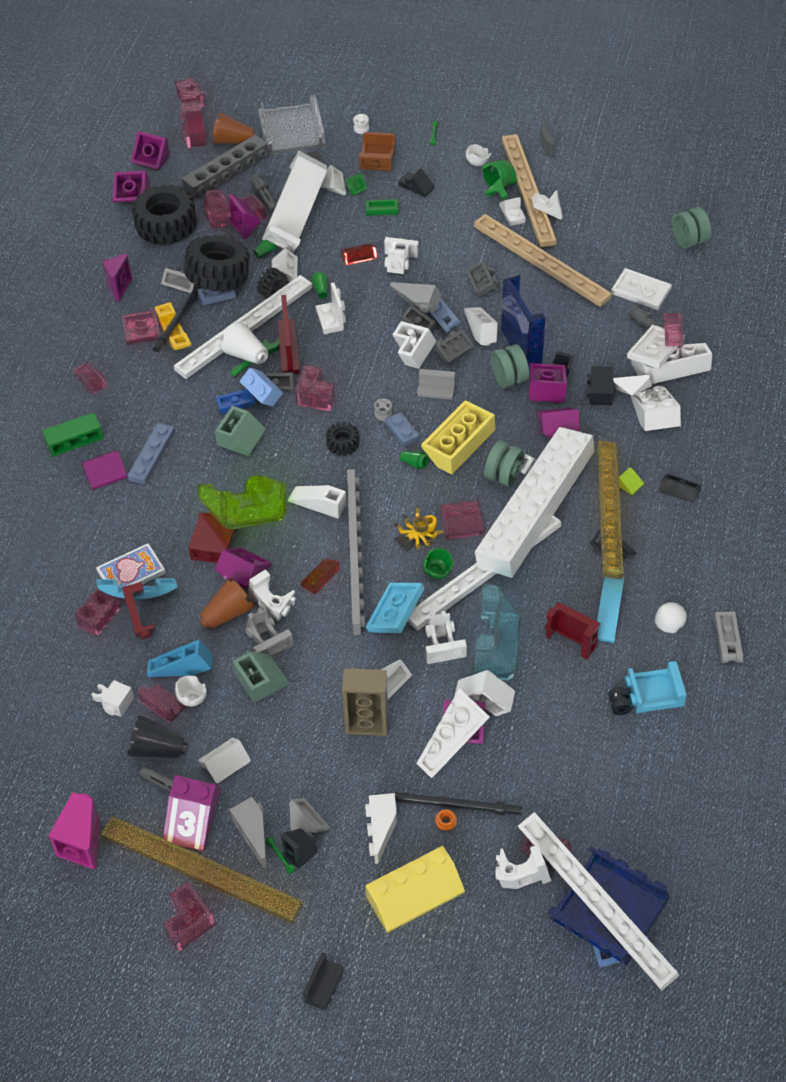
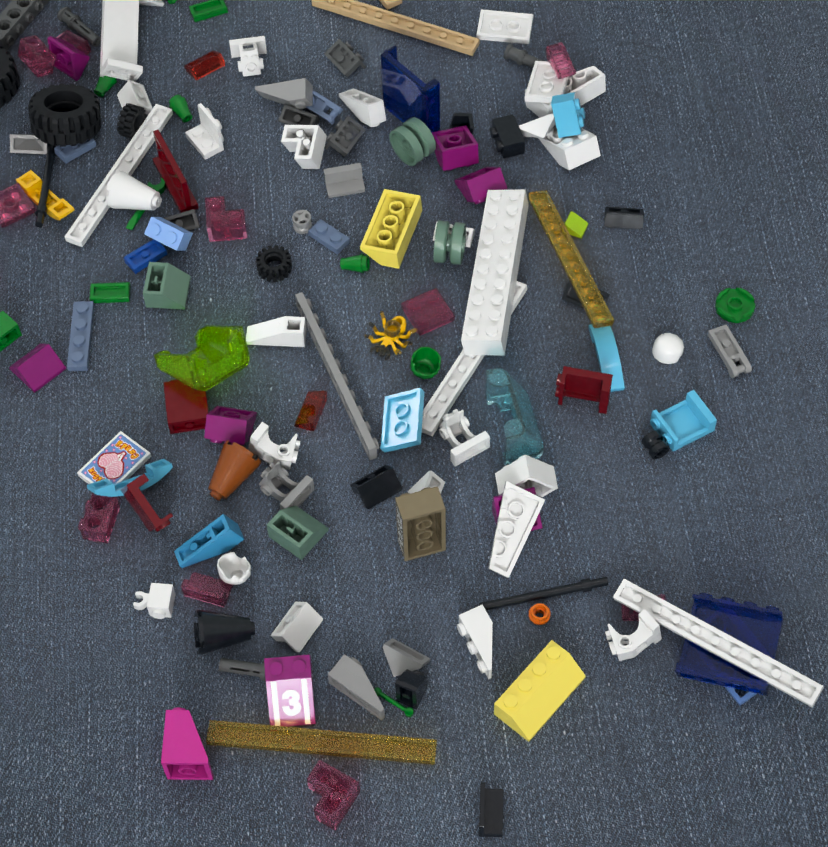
camera: 20 degrees left, 5 degrees up
none -> green tile [89,282,131,303]
none -> black panel [350,465,402,509]
none -> medium azure brick [551,92,585,138]
none -> green tile [715,287,755,323]

